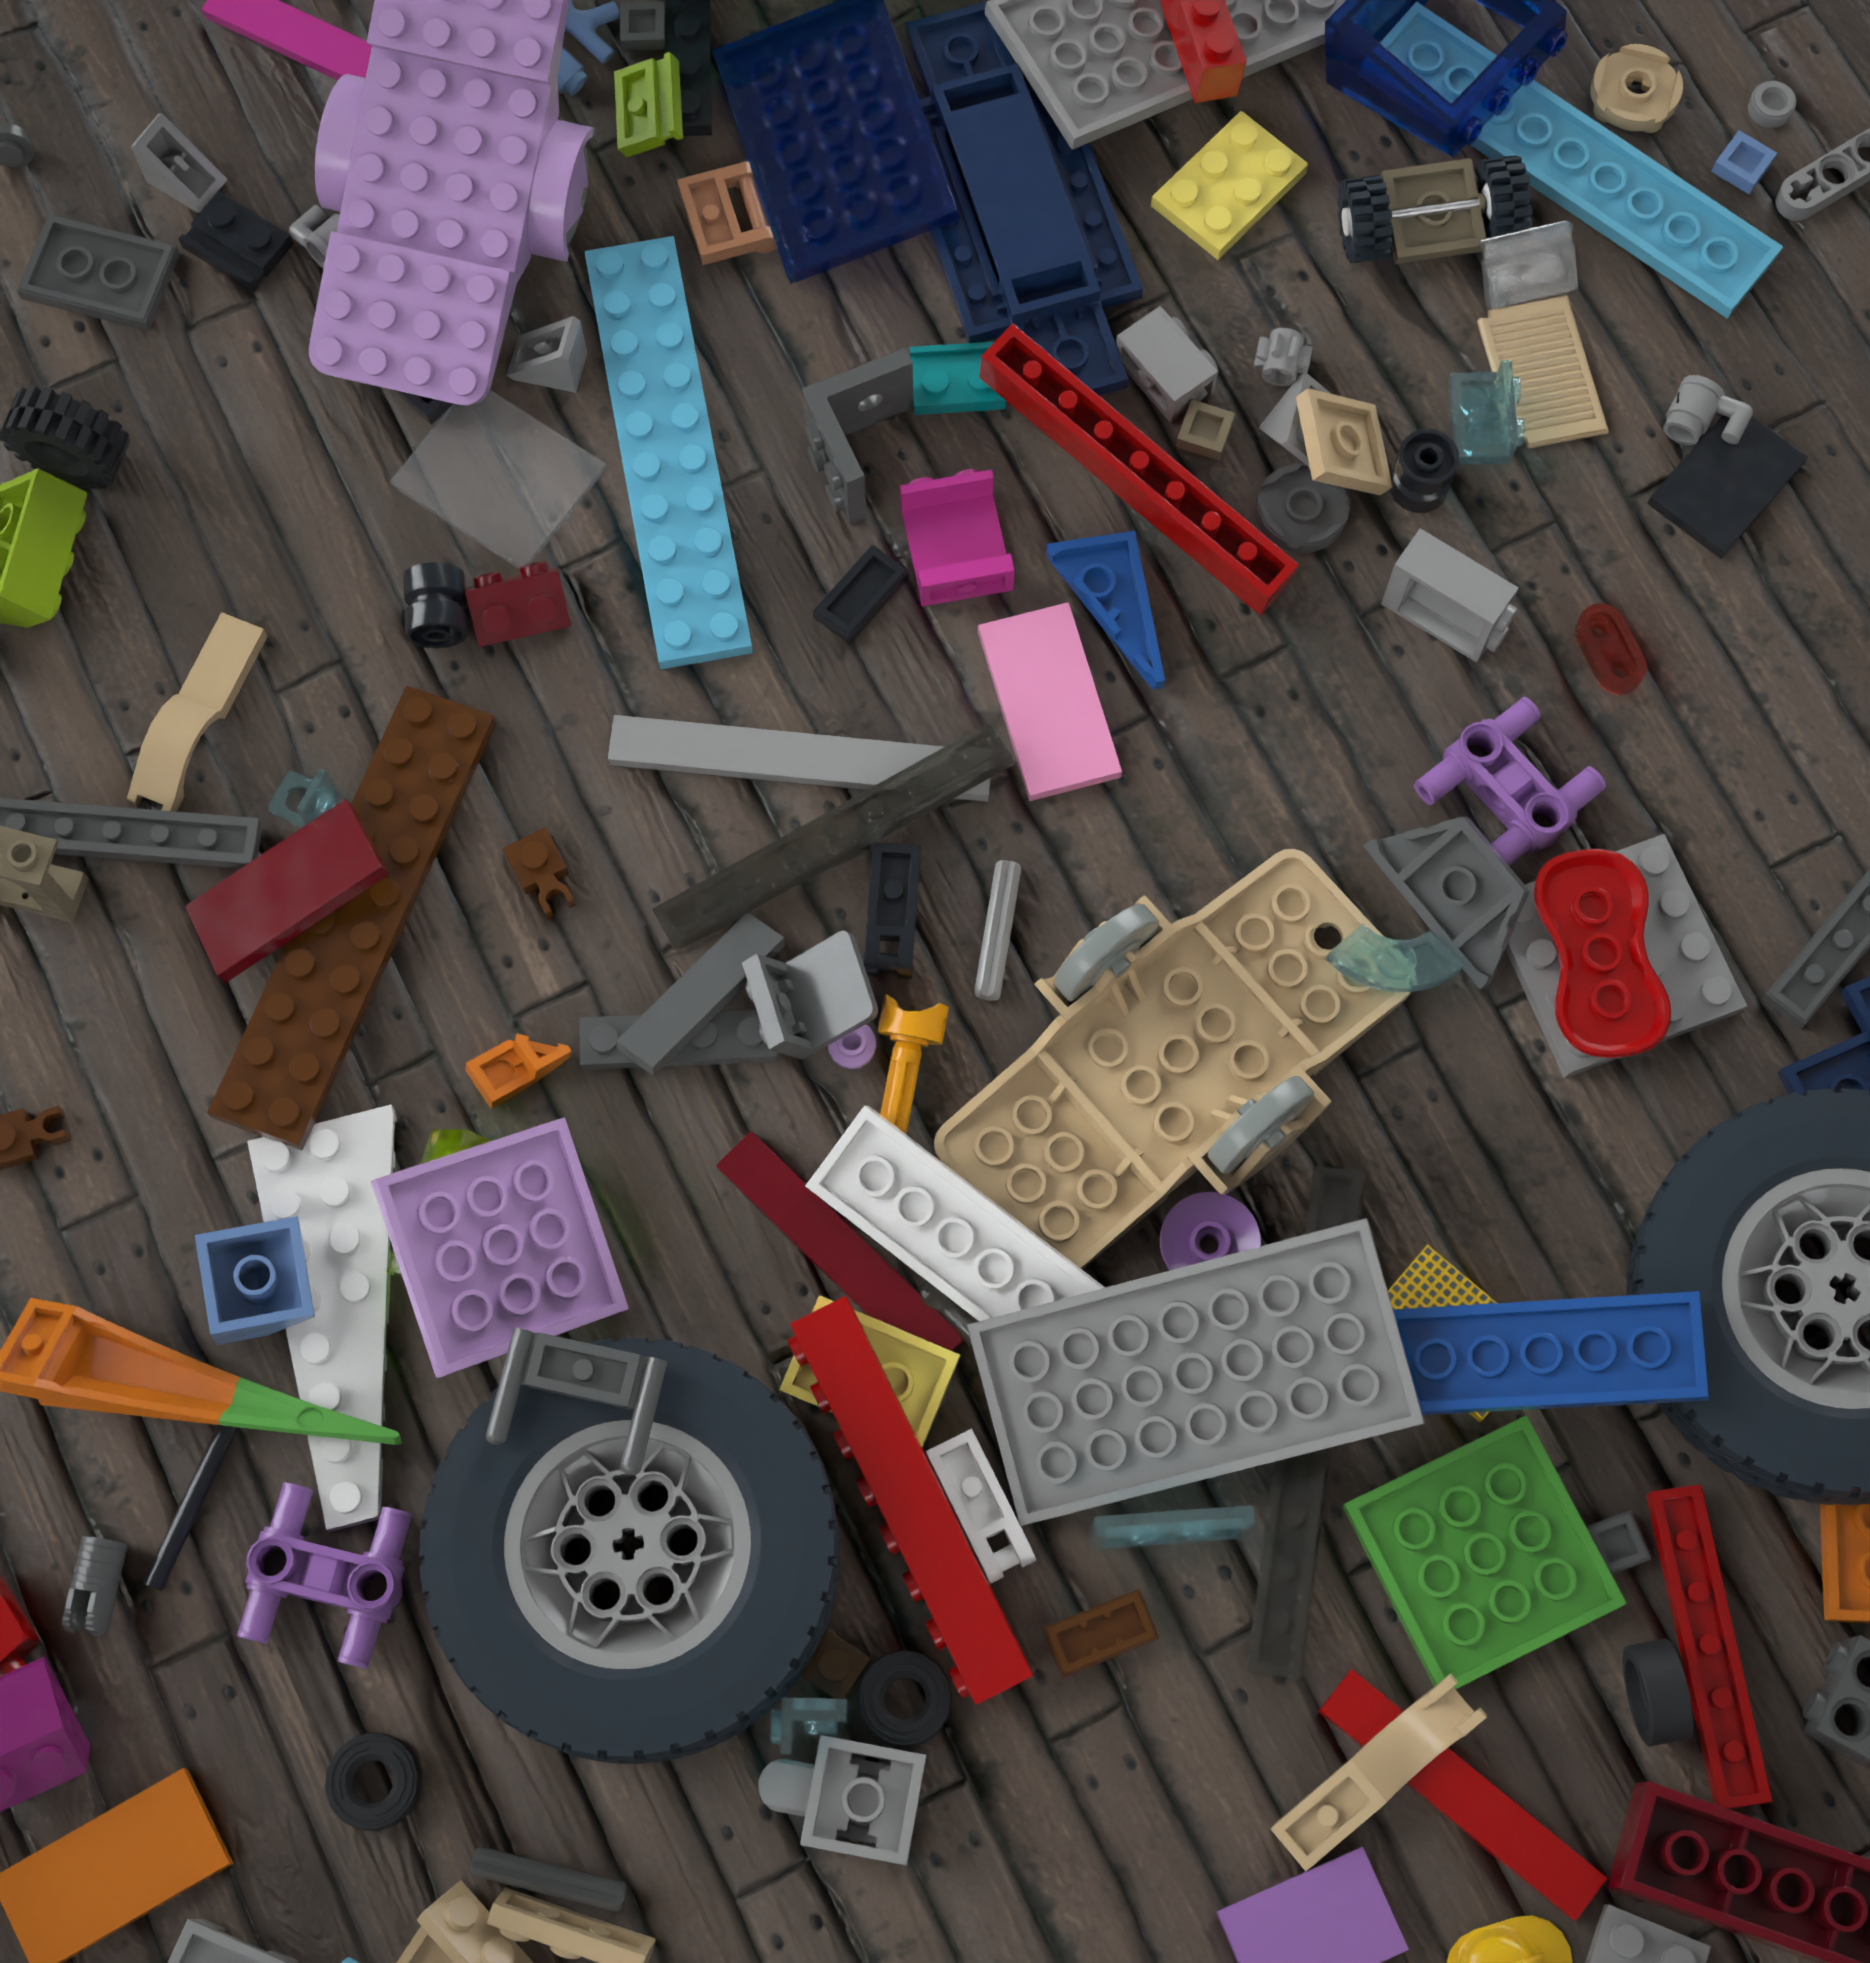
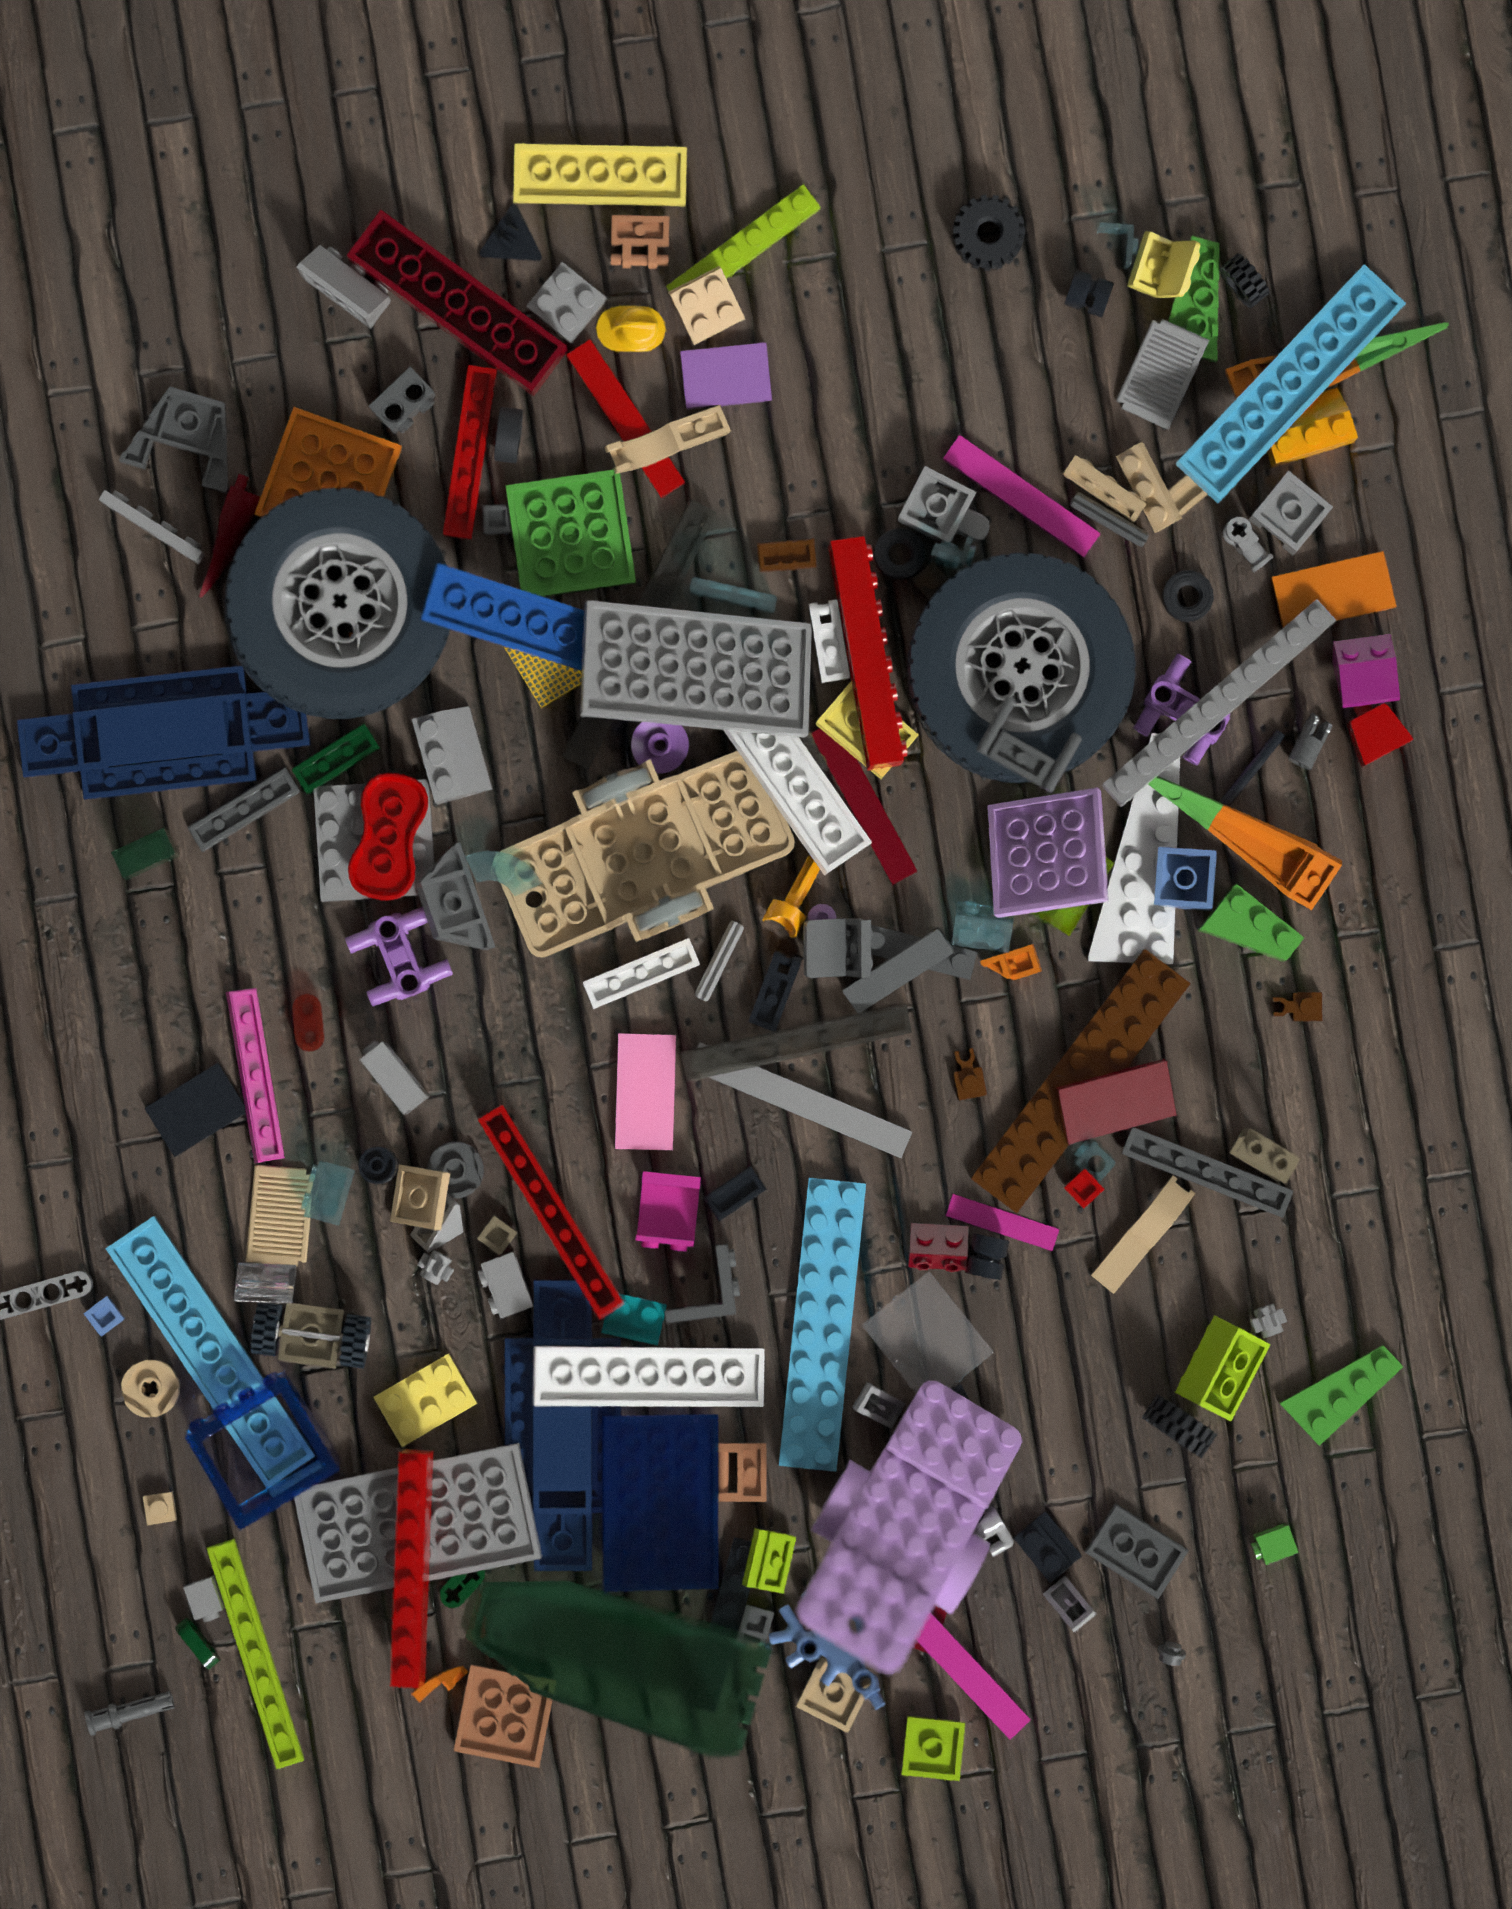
camera: 165 degrees left, 15 degrees up
blue wing [1046,531,1165,690] -> none
light grey piece [1663,375,1753,445] -> none
light grey tile [1748,81,1796,128] -> none
none -> dark pink tile [226,988,285,1163]
none -> dark green plate [291,723,381,794]
none -> light grey slope [412,706,492,805]
none -> white plate [533,1347,764,1407]
none -> white plate [583,938,700,1009]
none -> dark pink tile [943,435,1101,558]
none -> dark pink sticker [946,1194,1059,1251]
none -> clear light blue bracket [951,901,1014,953]
none -> red plate [1064,1168,1105,1209]
none -> light grey plate [1102,599,1336,807]
none -> bright green wedge [1197,884,1304,962]
none -> light grey connector [1222,517,1274,572]

